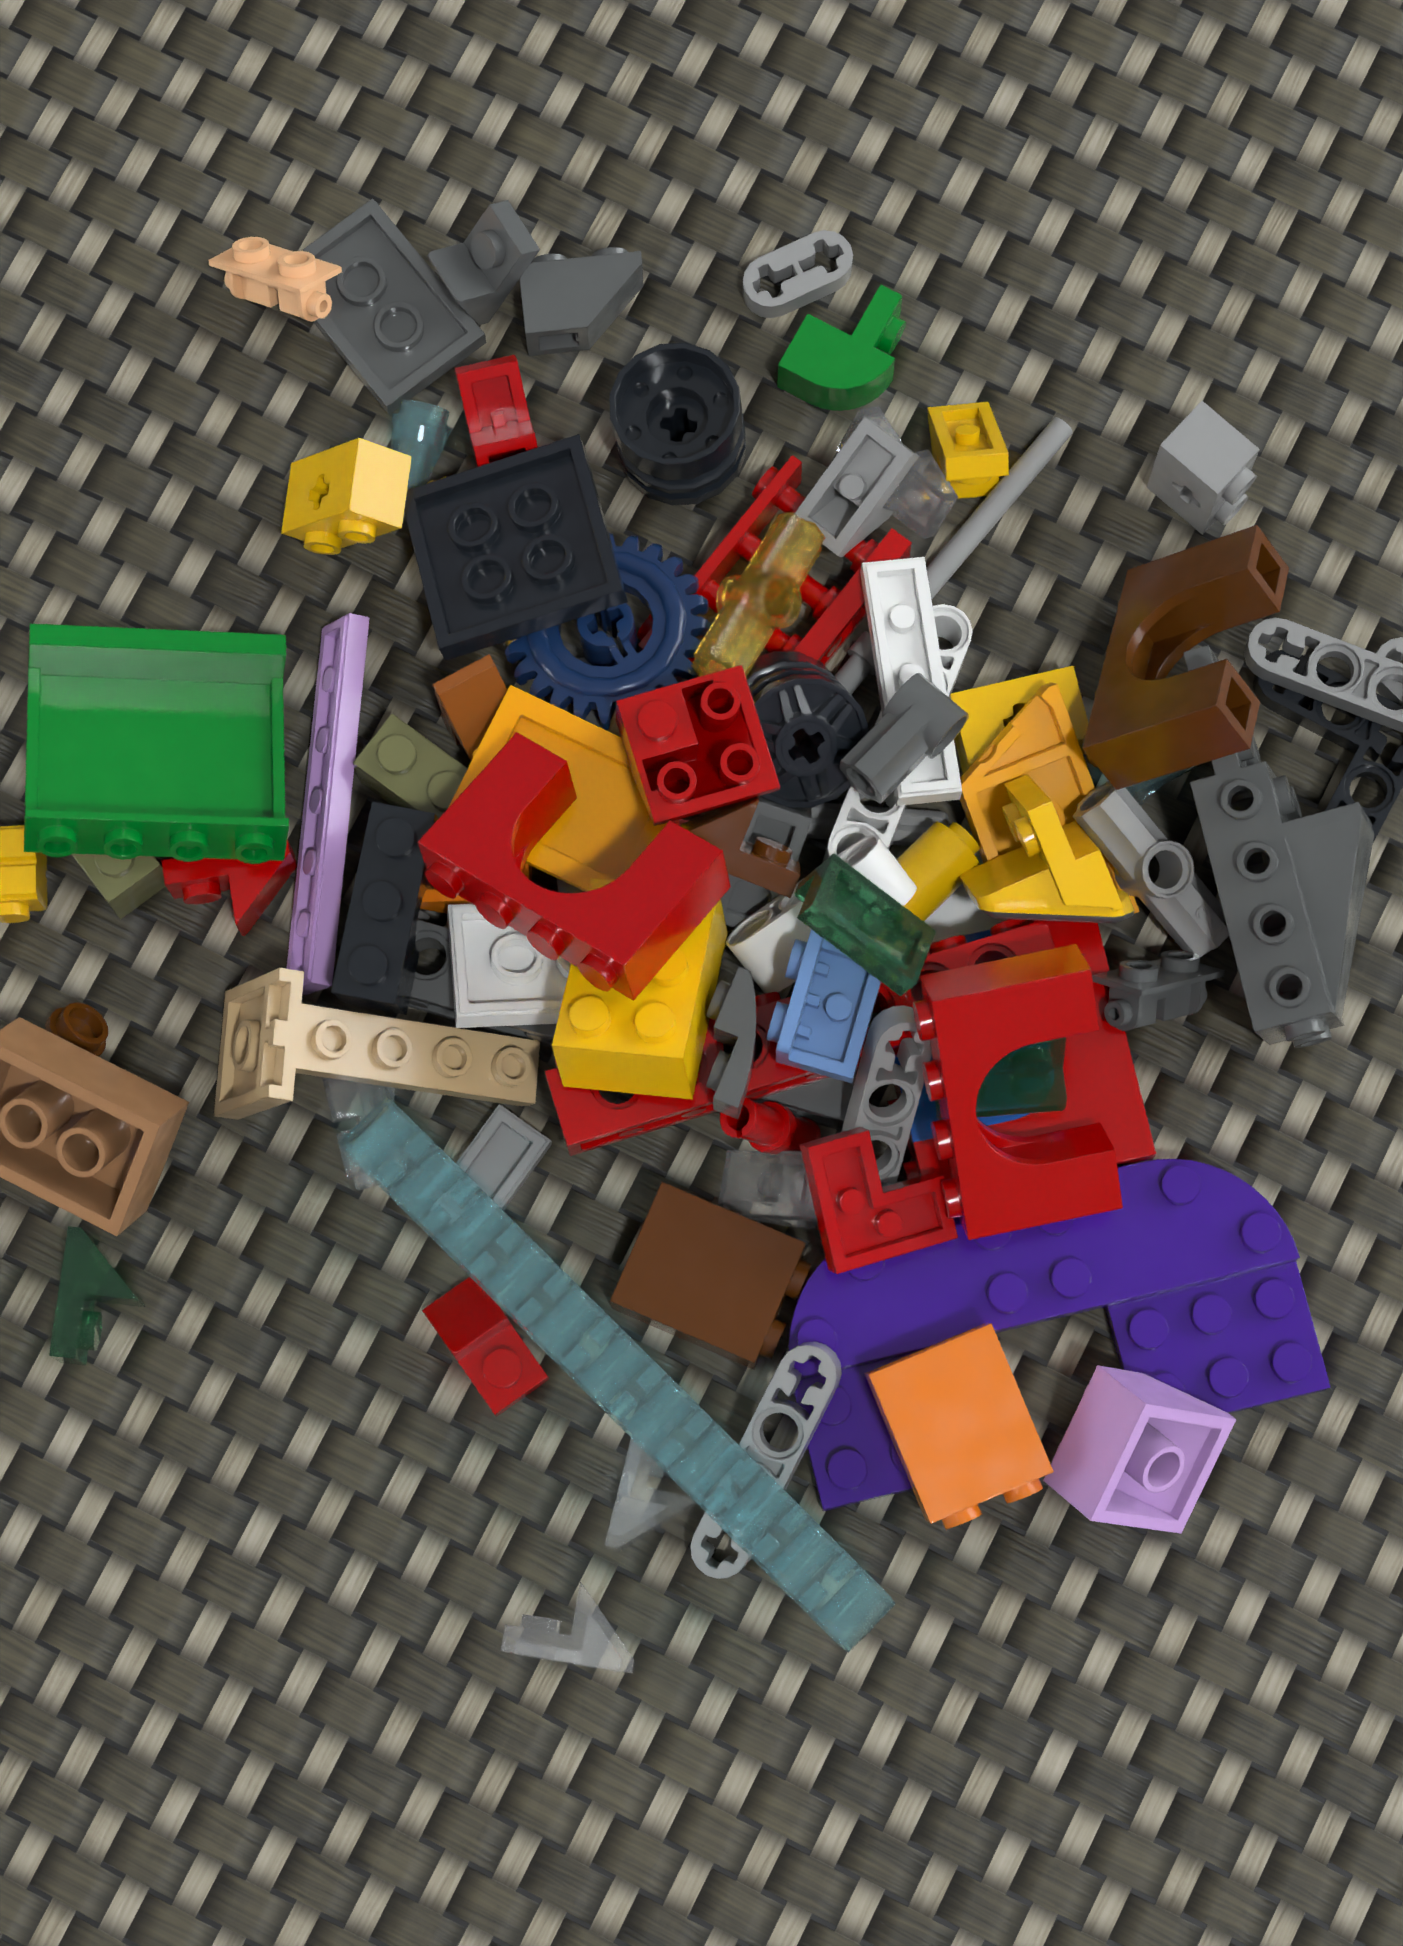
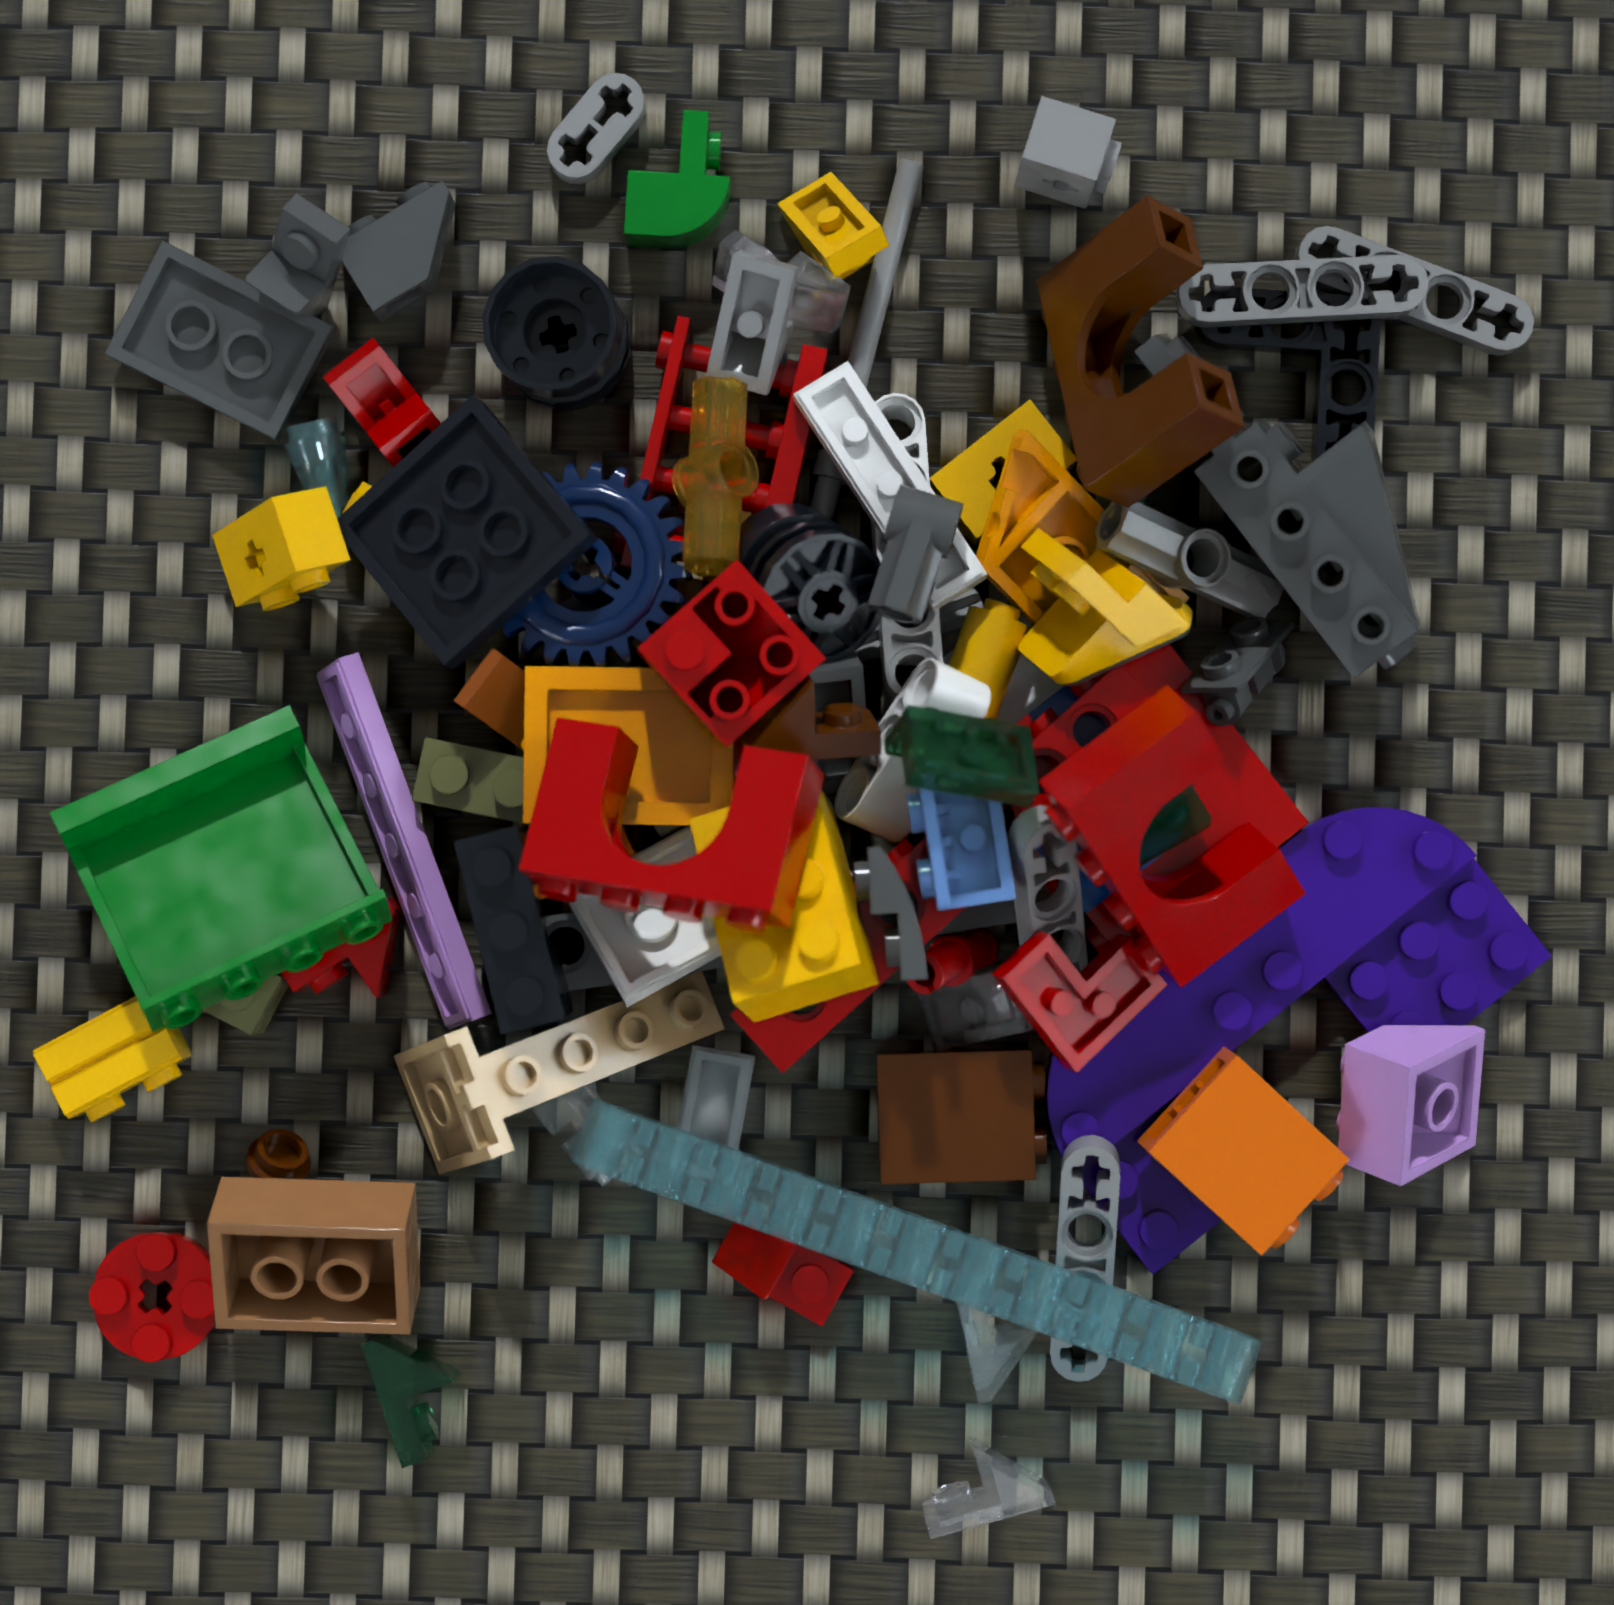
camera: 25 degrees left, 10 degrees up
light nougat hinge [208,237,342,322] -> none

